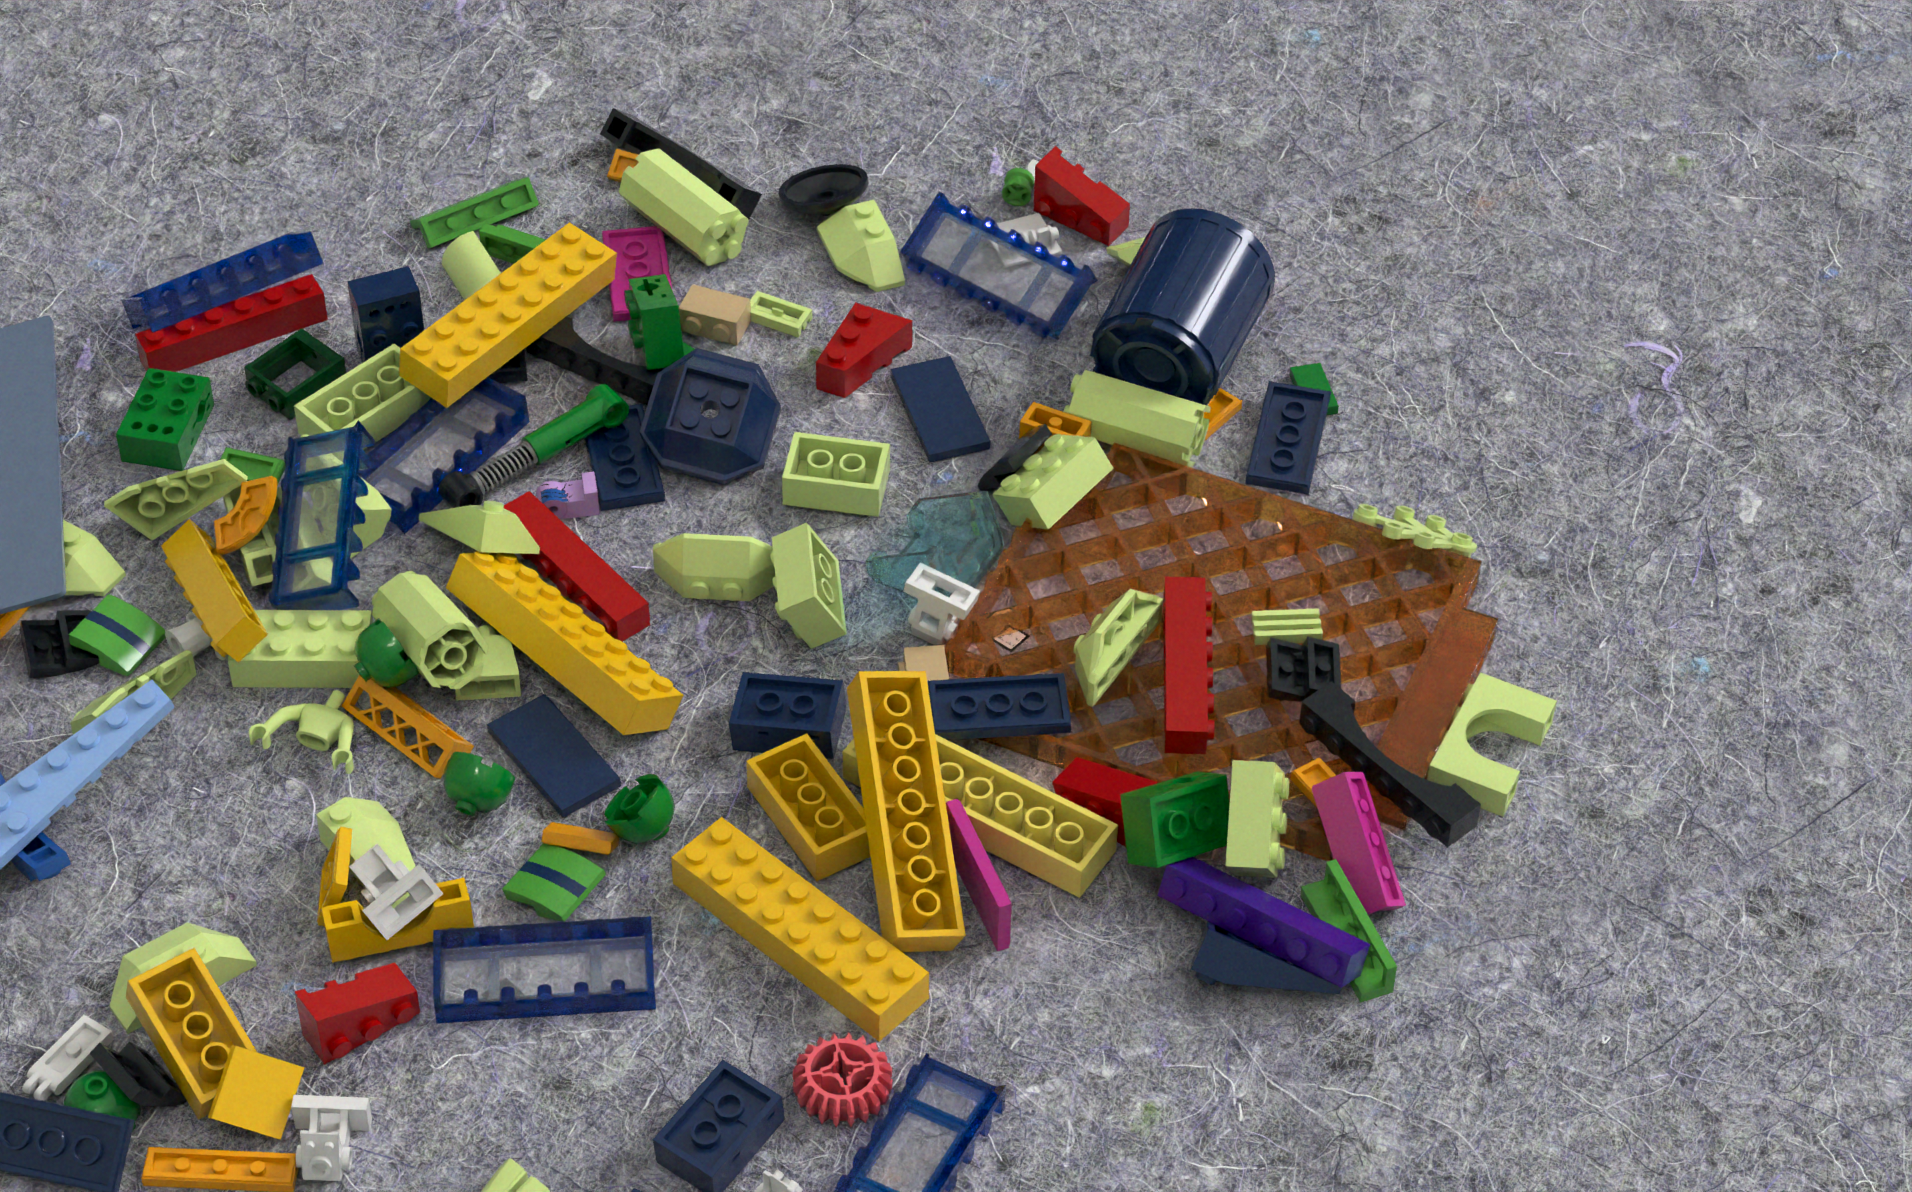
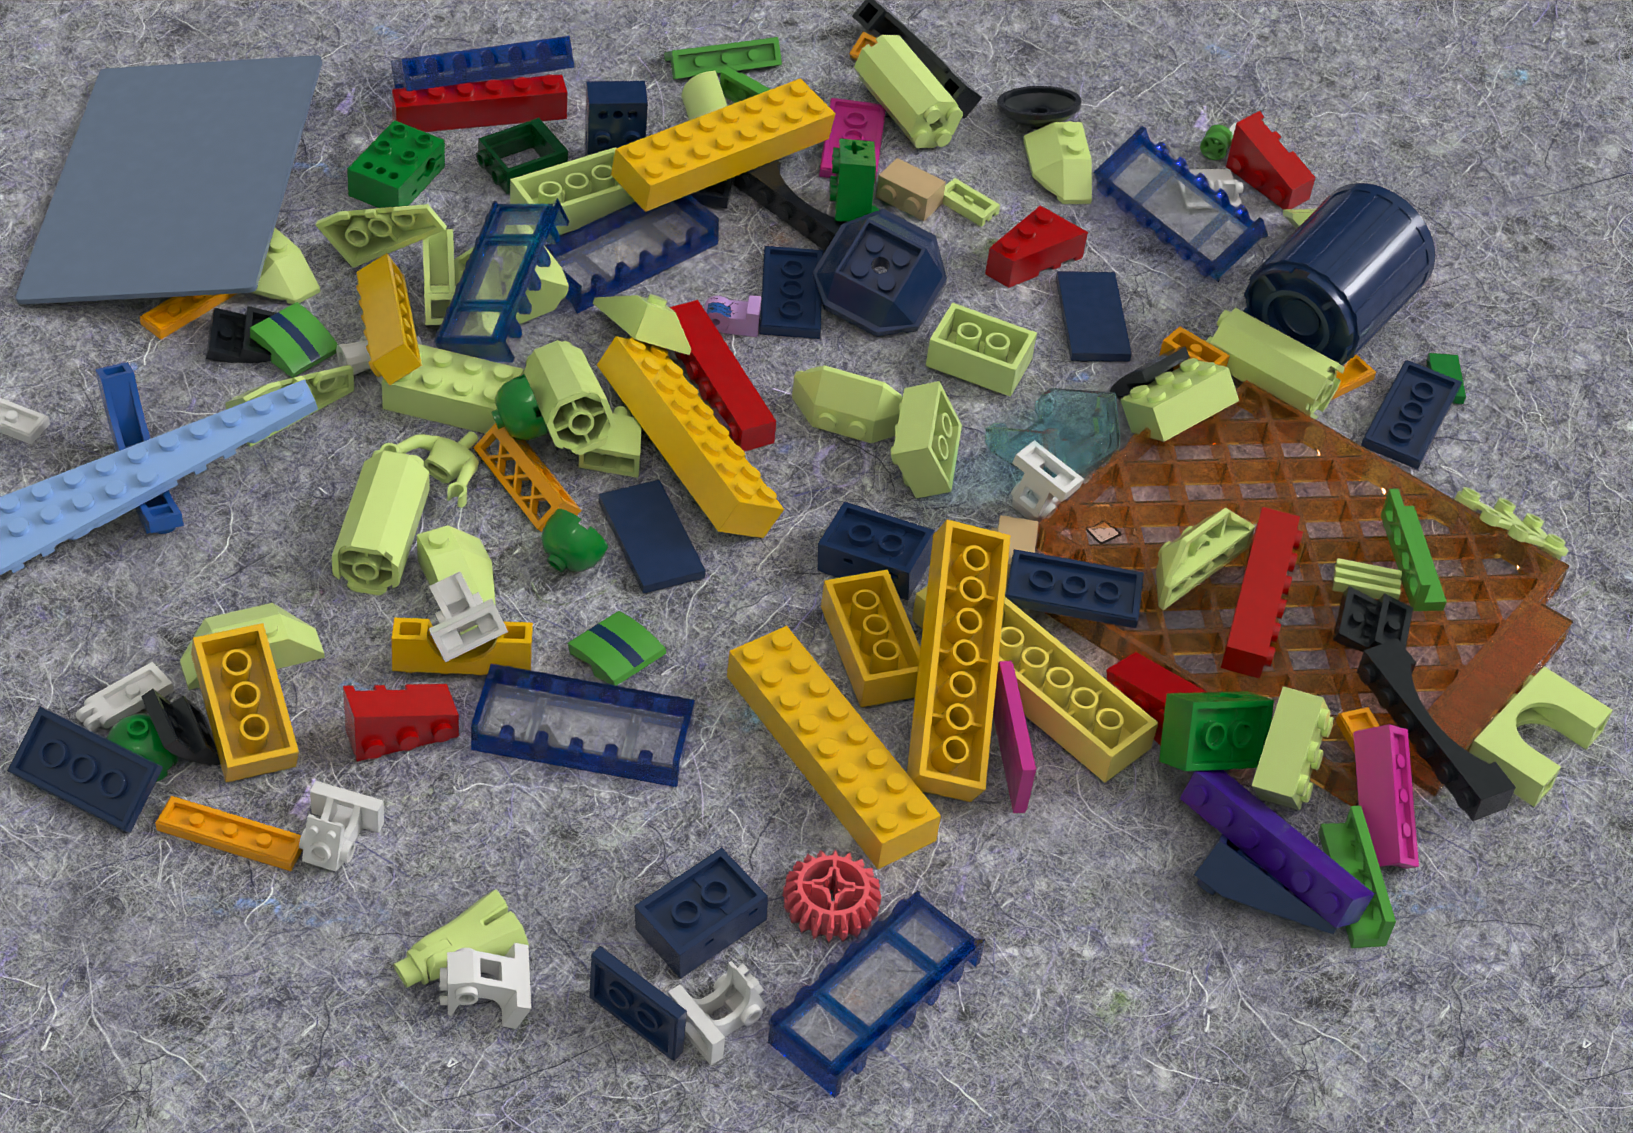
camera: 10 degrees right, 0 degrees up
yellow tile [208,1045,305,1140] -> none
light orange tile [214,476,277,555] -> none
bright green tile [220,447,287,485] -> none
yellow tile [317,826,352,926] -> none
piece [438,384,629,508] -> none
light orange tile [542,822,619,855] -> none
green cylinder [604,774,675,844] -> none
none -> yellowish green brick [332,450,430,595]
none -> bright green fence [1380,489,1447,611]

